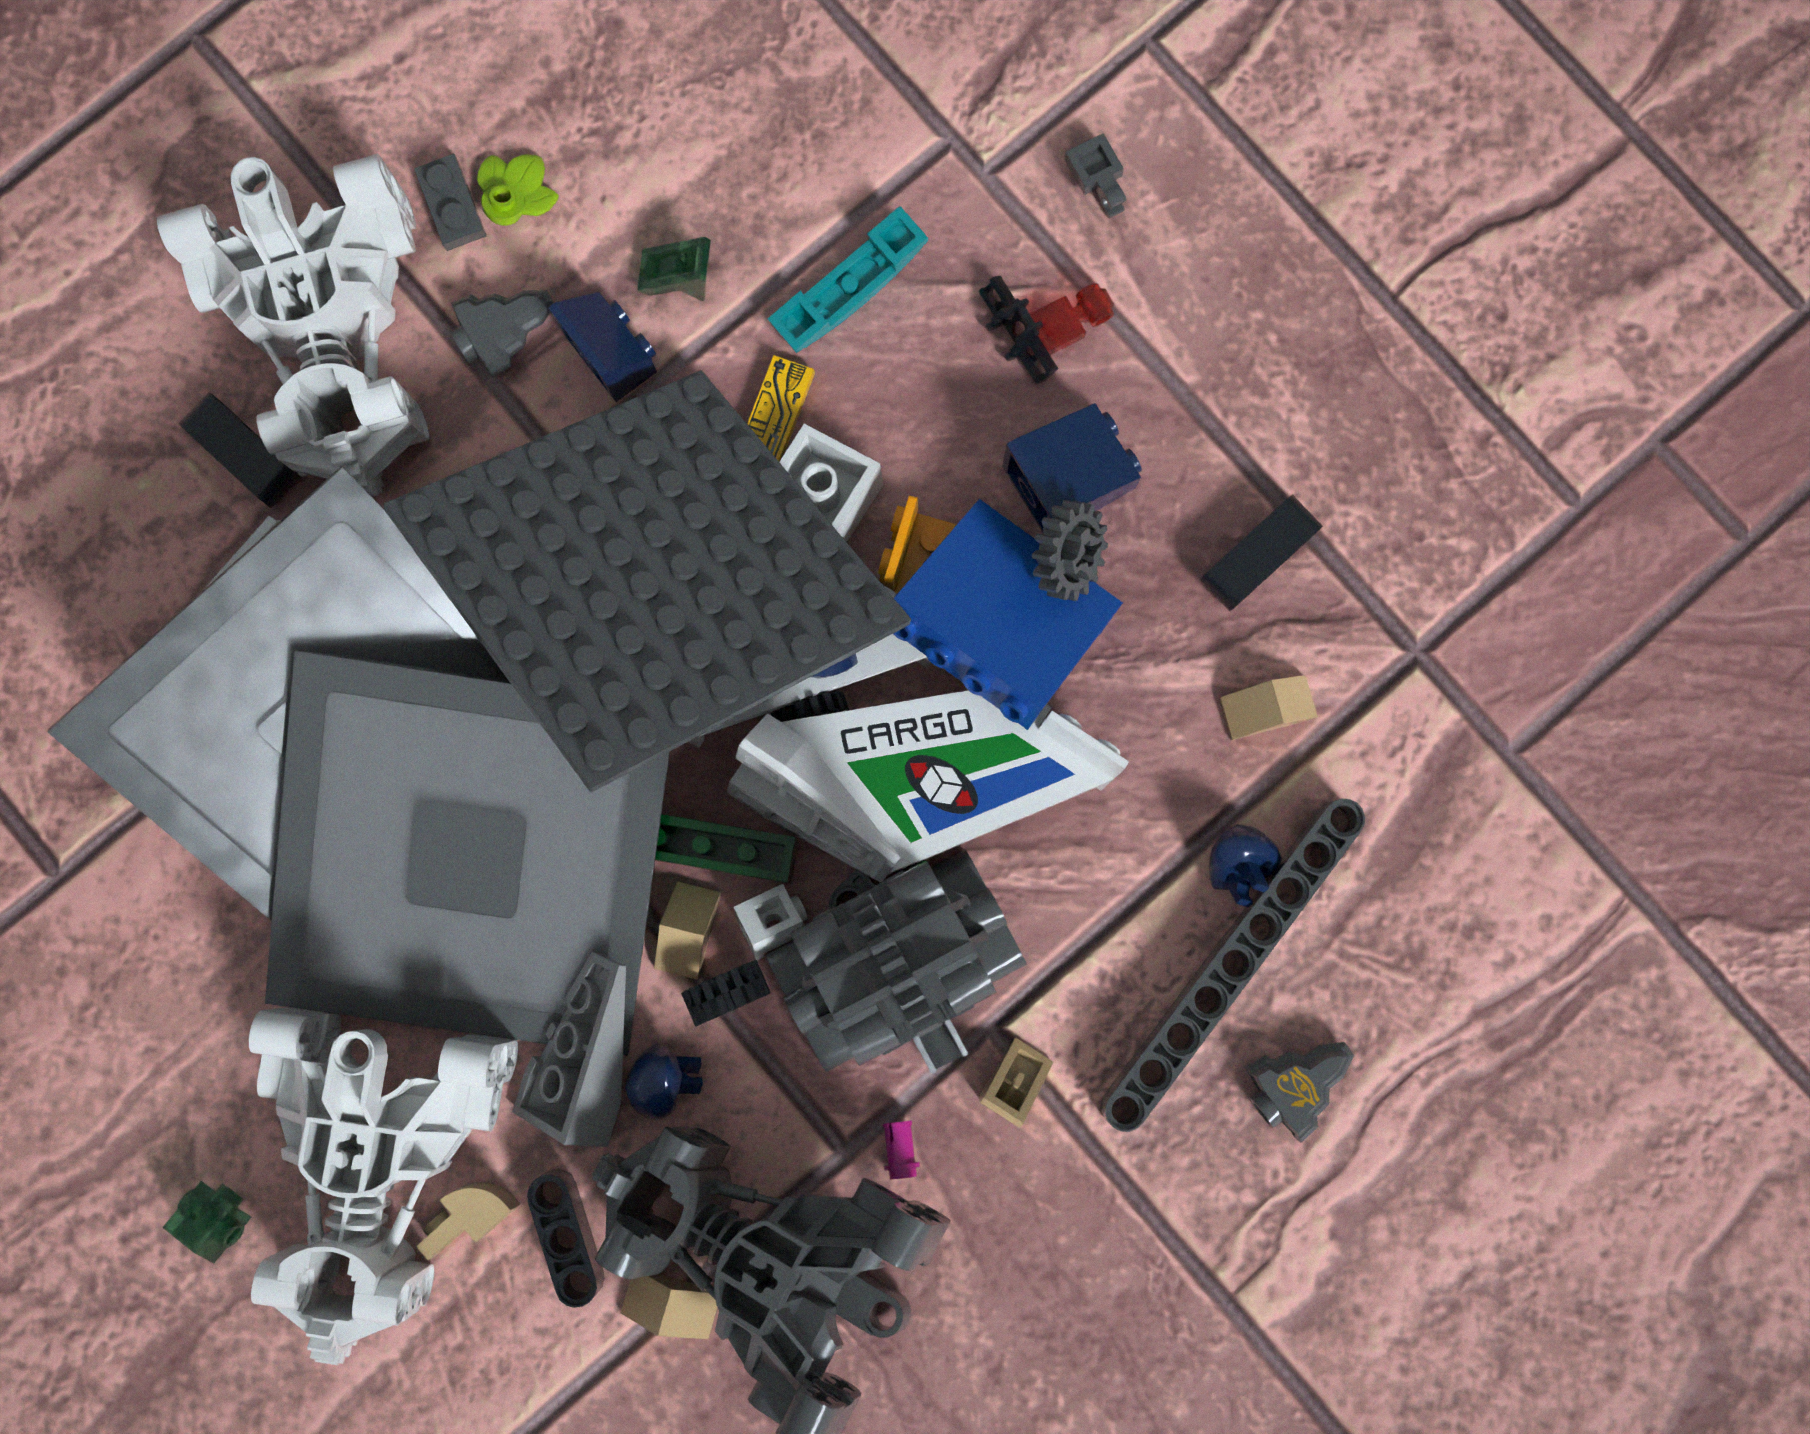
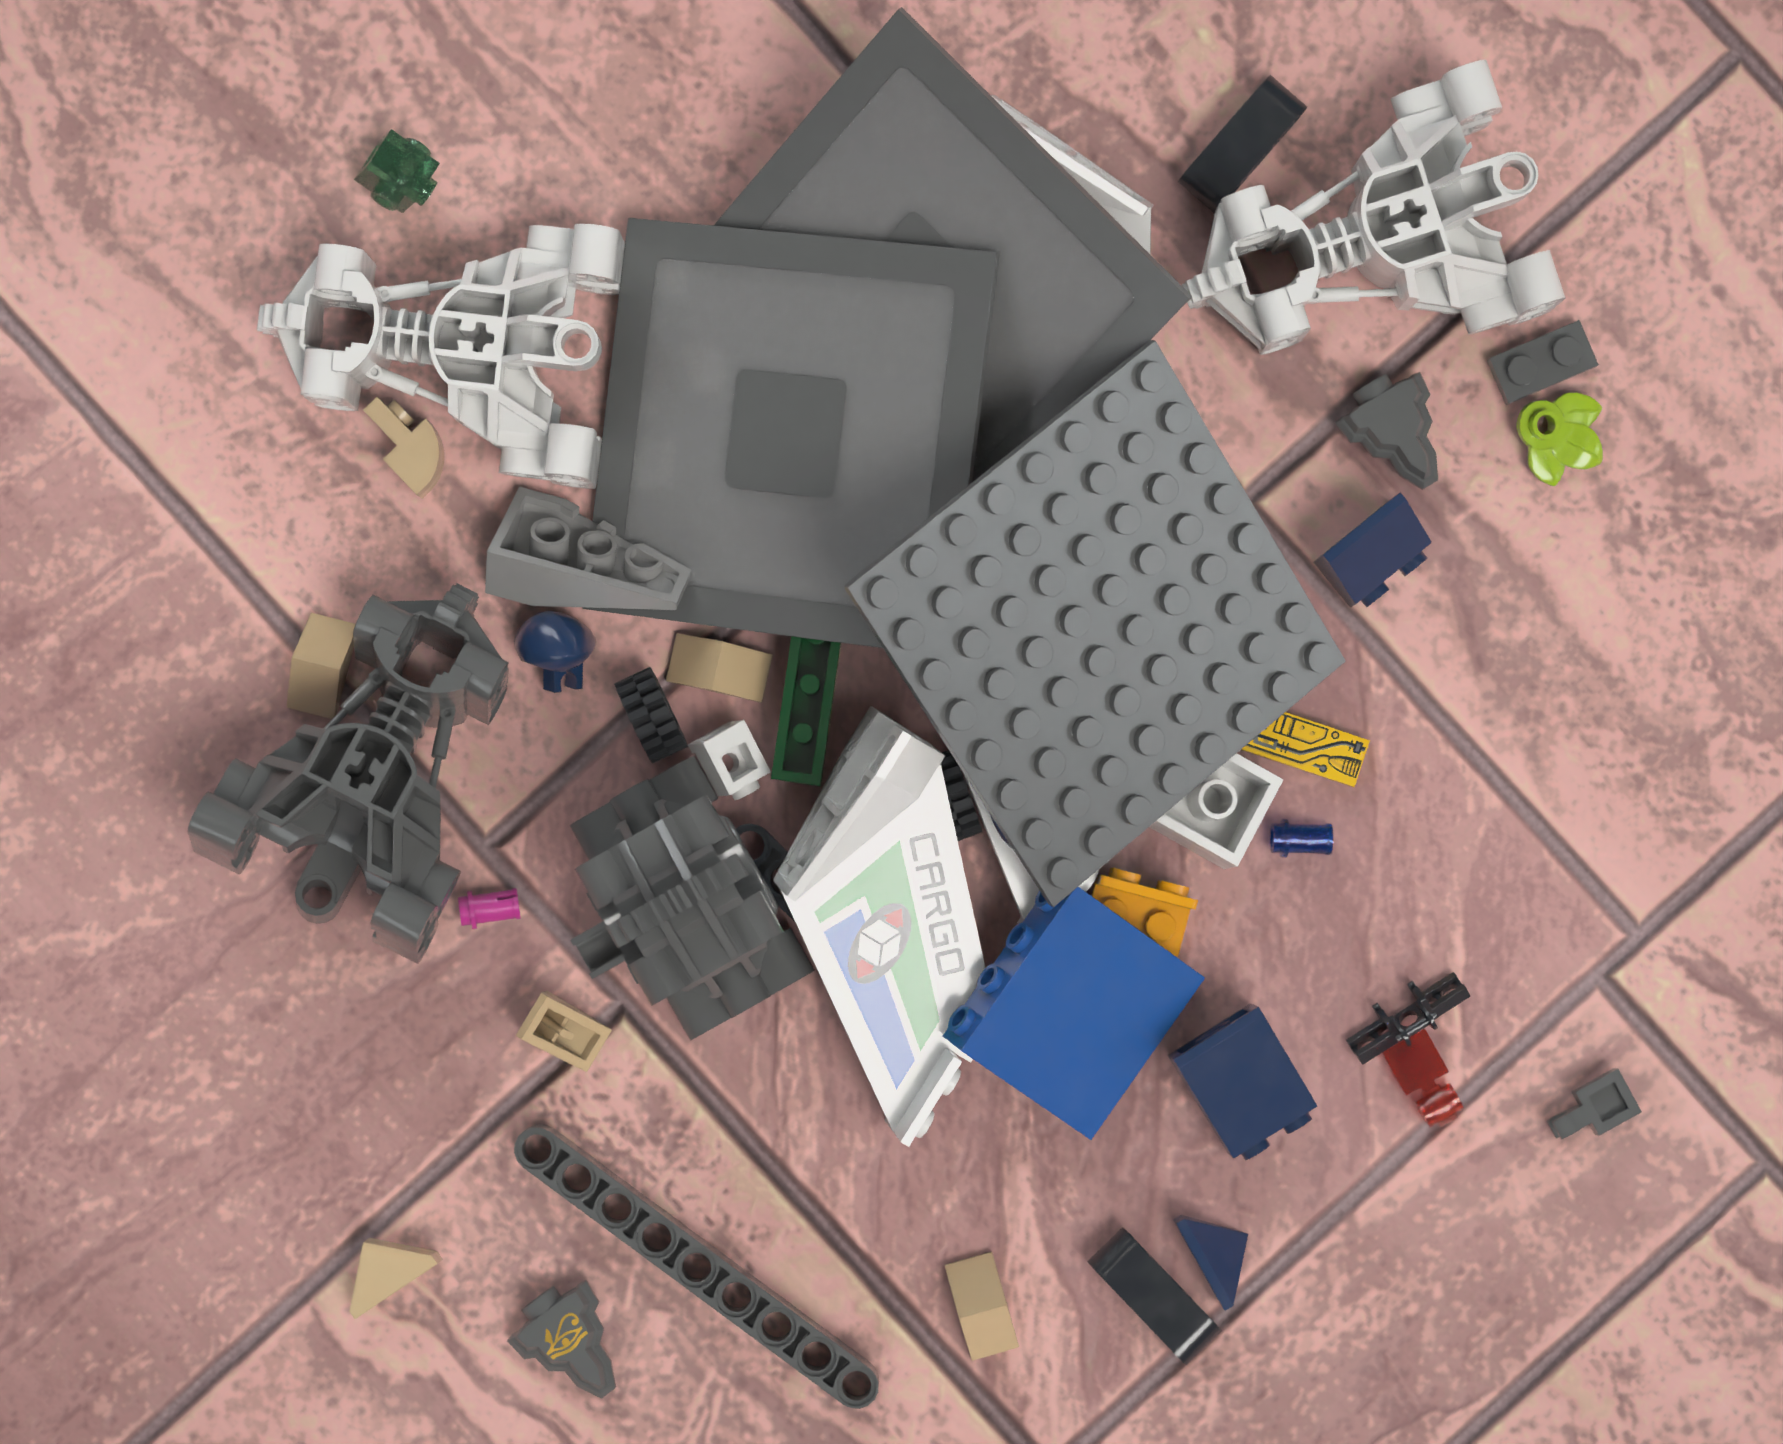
camera: 90 degrees right, 5 degrees up
black beam [527,1169,605,1308] -> none
clear green slope [637,237,711,301] -> none
teal slope [768,206,928,353] -> none
dark grey gear [1032,500,1108,601] -> none
dark blue piece [1209,824,1282,908] -> none
none -> tan slope [349,1238,443,1319]
none -> dark blue slope [1173,1215,1248,1311]
none -> clear blue pin [1270,819,1333,858]

